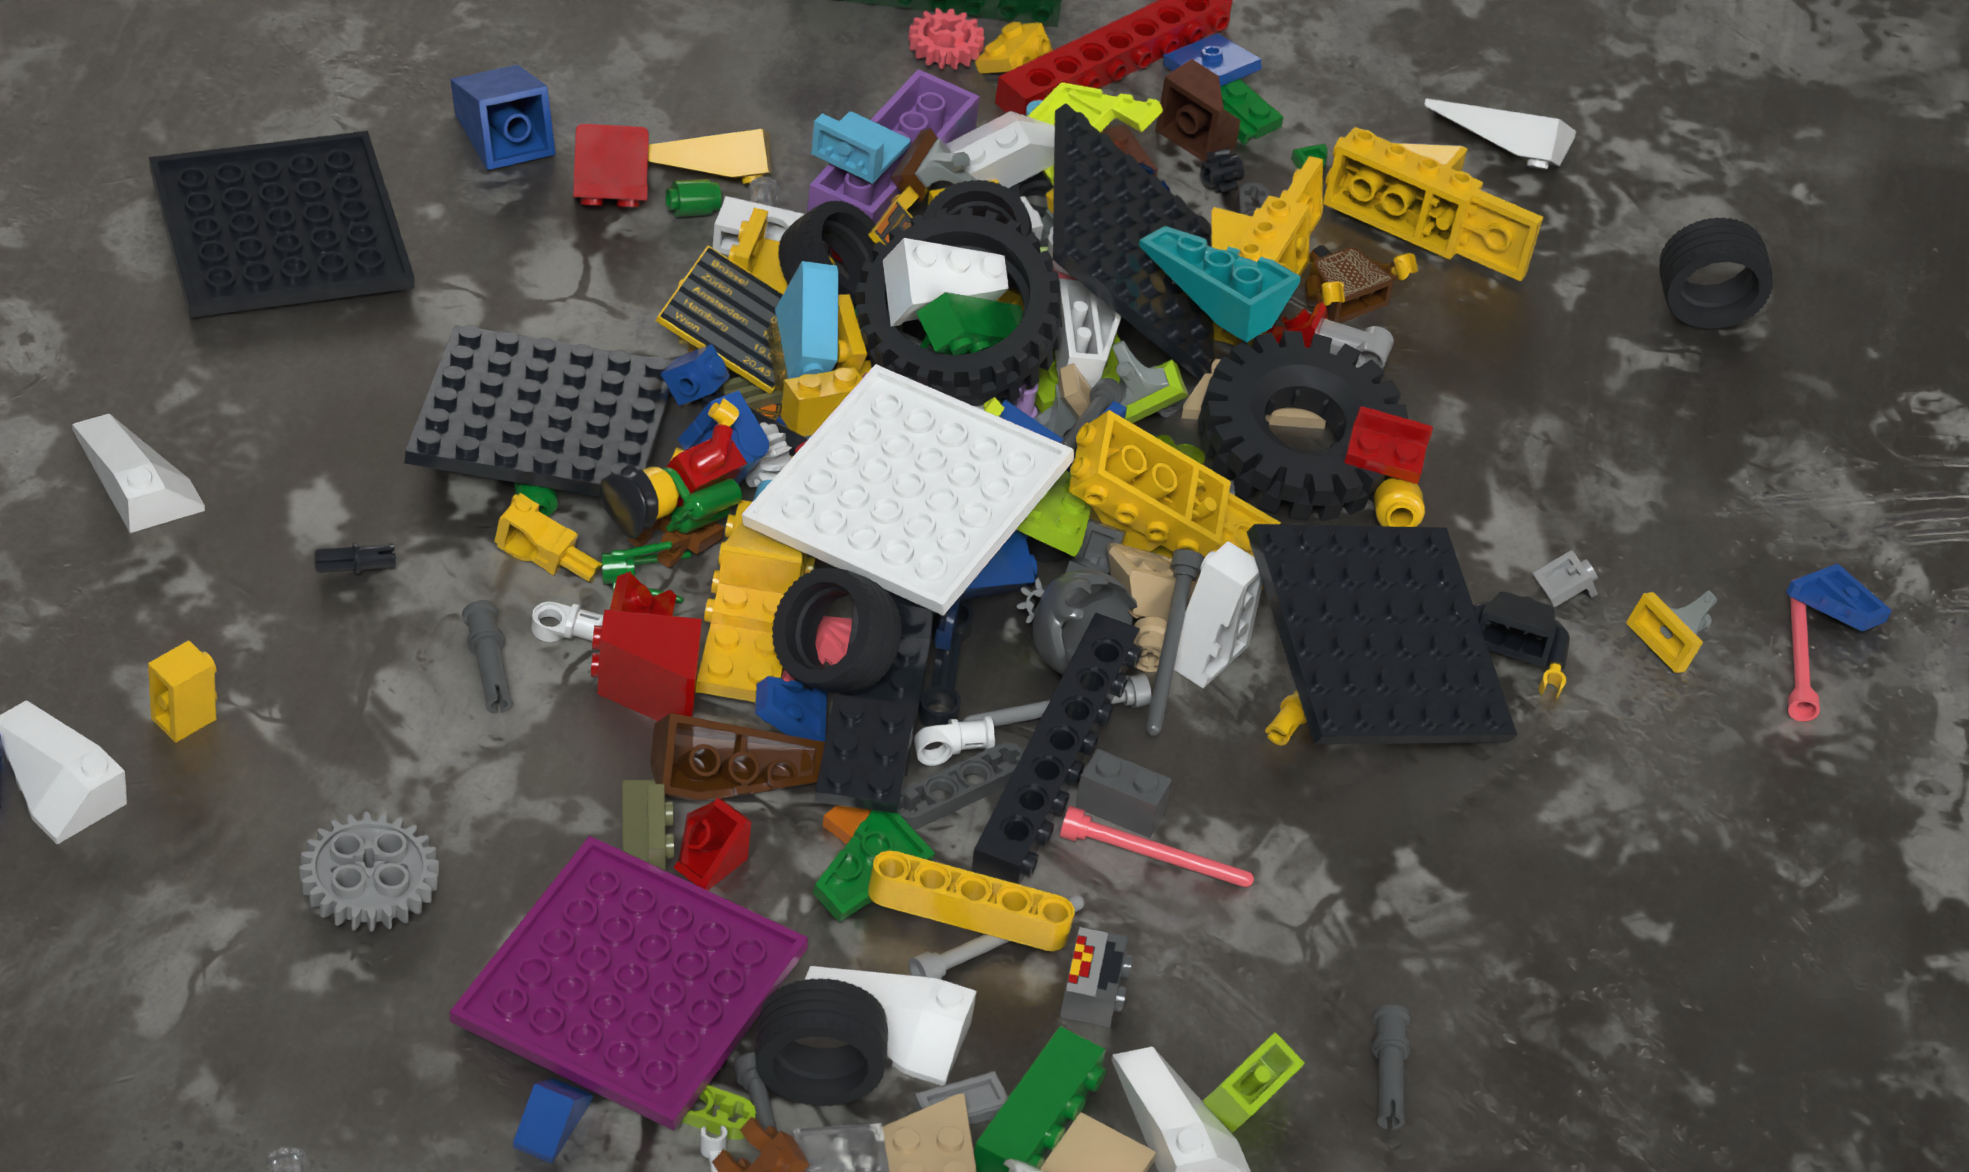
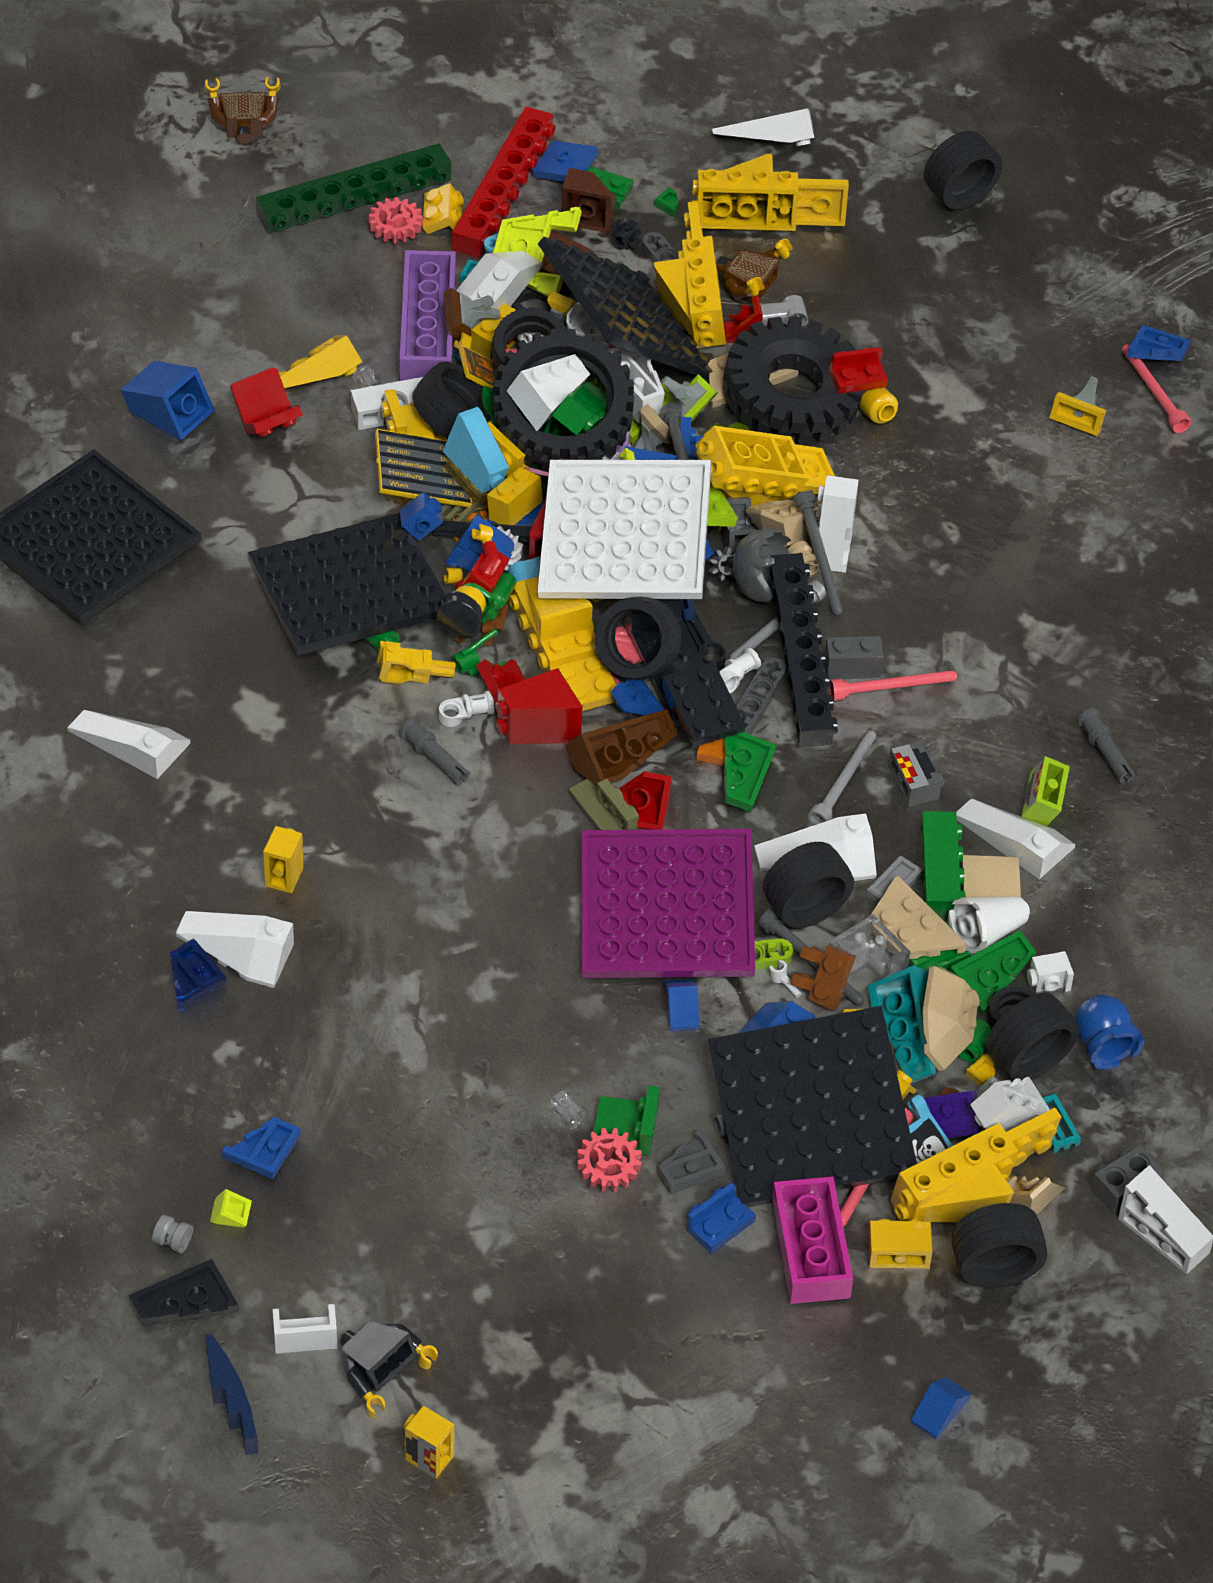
camera: 25 degrees left, 5 degrees up
light grey gear [299,812,439,931] -> none
black axle [314,542,396,575] -> none
green brick [665,179,722,218] -> none
medium azure bracket [811,112,910,184] -> none
yellow beam [868,851,1075,951] -> none
teal wedge [1139,226,1301,342] -> none
black plate [1247,524,1517,745] -> none
yellow pin [1265,689,1307,746] -> none
black torso [1473,592,1570,698] -> none
light grey bracket [1532,550,1598,607] -> none

